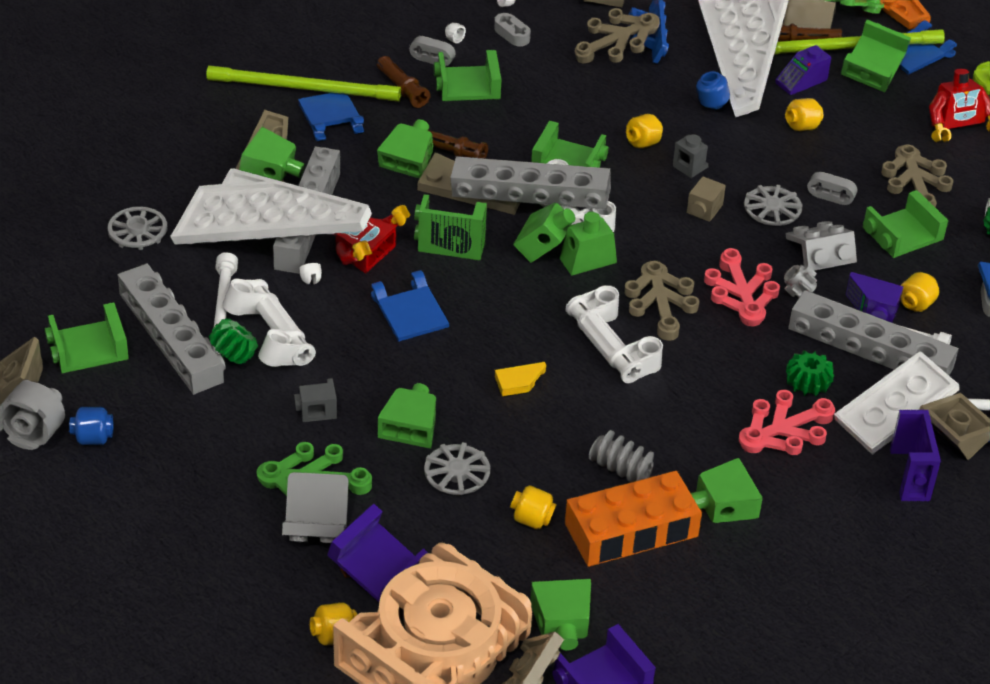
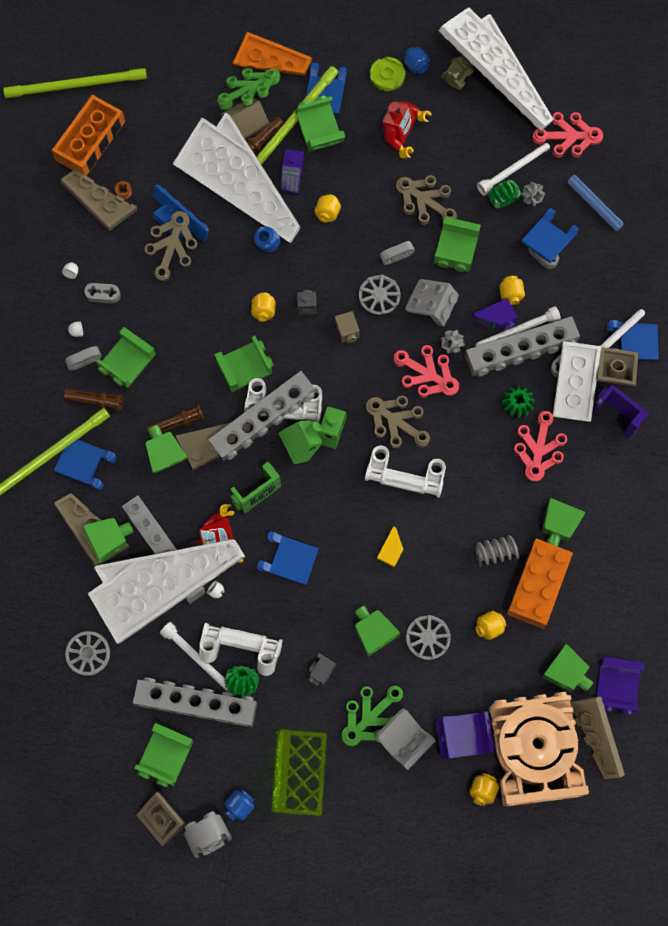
camera: 45 degrees left, 30 degrees up
none -> clear neon green fence [271,729,327,816]

